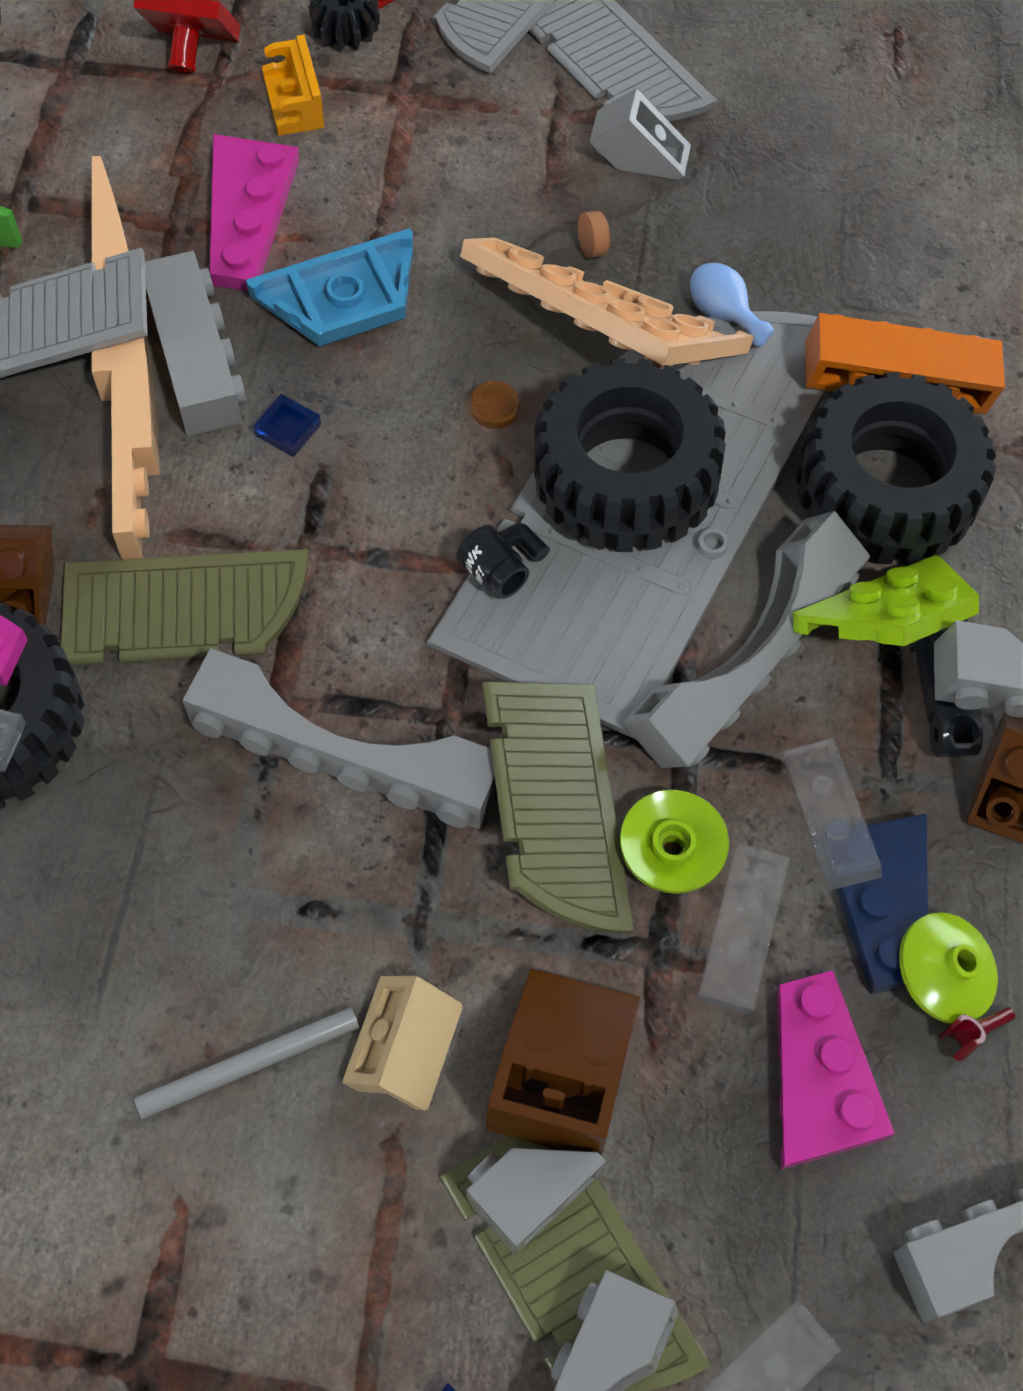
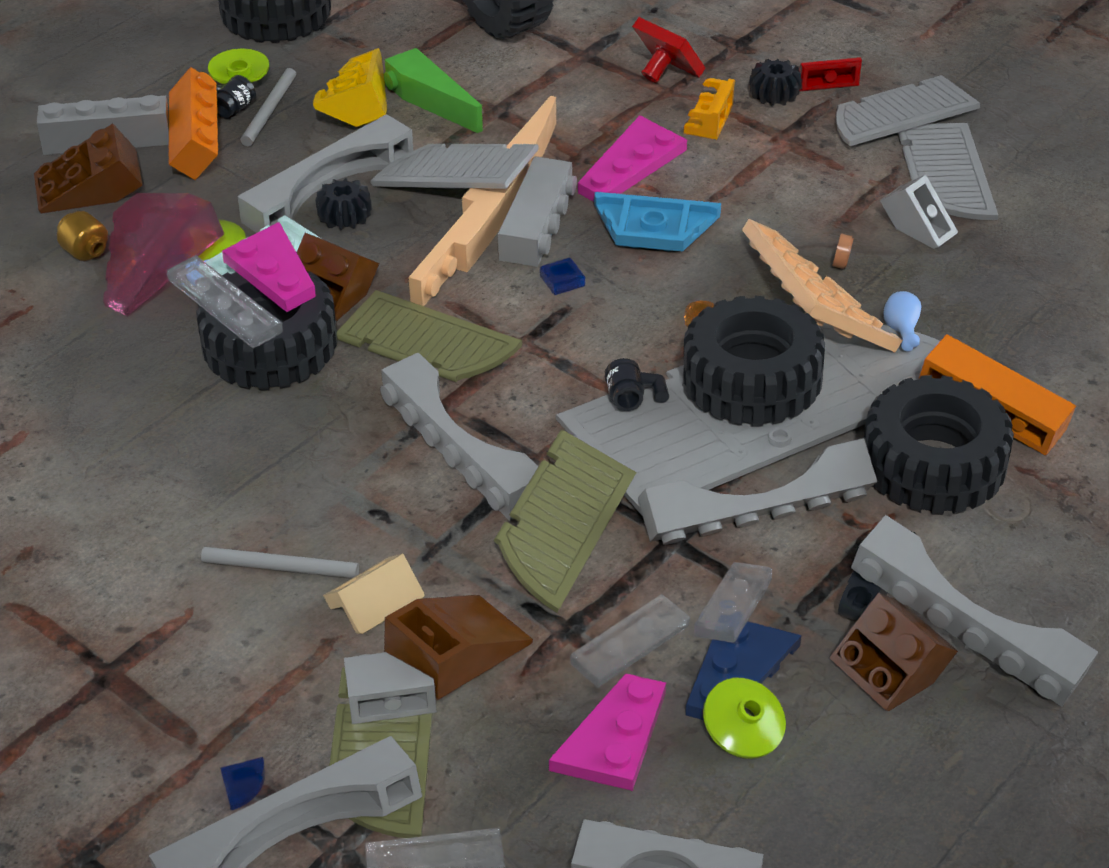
camera: 35 degrees right, 20 degrees down
lime dish [620,790,729,894] -> none
lime wing [793,555,979,646] -> none
dark red hand [939,1007,1015,1061] -> none

